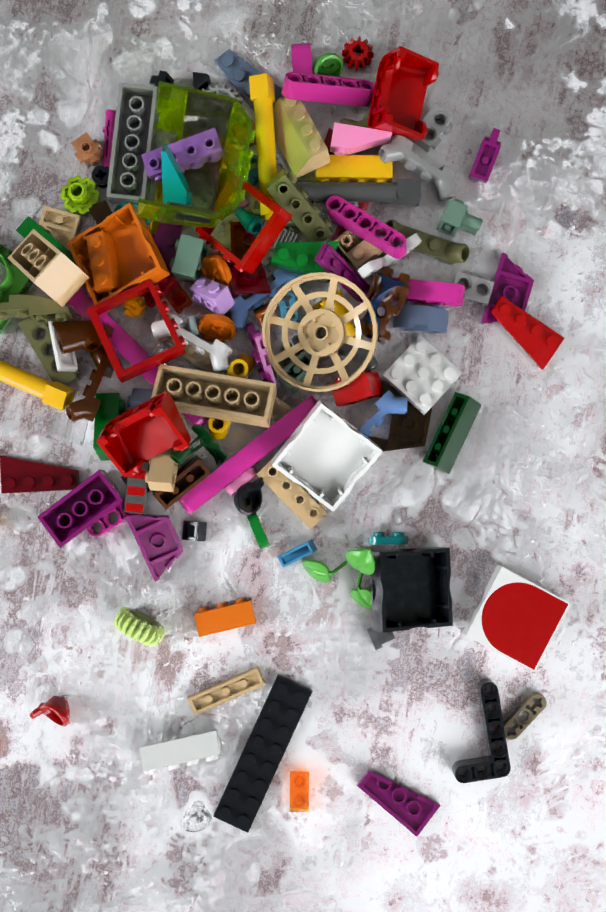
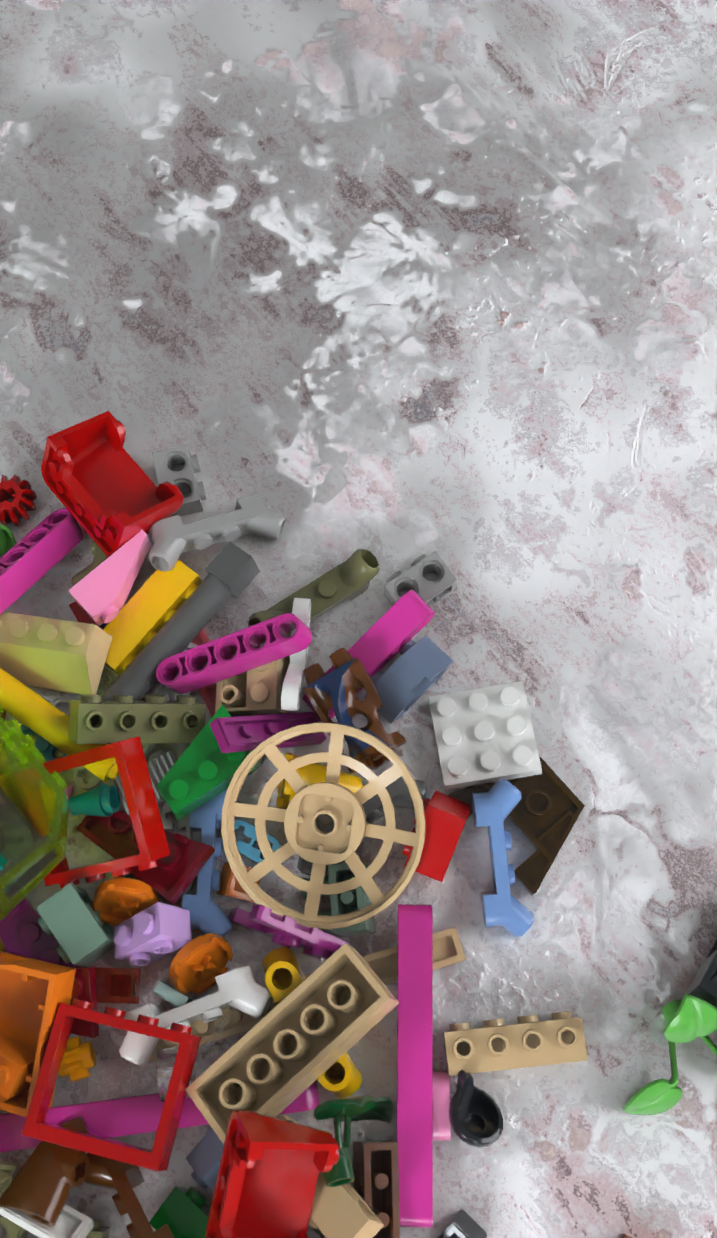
camera: 45 degrees left, 15 degrees down
green beam [247,513,270,549] -> none
white tile [271,399,383,512] -> none
dark azure piece [278,539,317,567] -> none
teal plate [369,532,408,545] -> none
dark green brick [423,392,481,474] -> none
sand green brick [436,199,483,237] -> none
magenta hinge [469,128,501,183] -> none
magenta wing [480,253,534,324] -> none
red wing [490,296,564,370] -> none

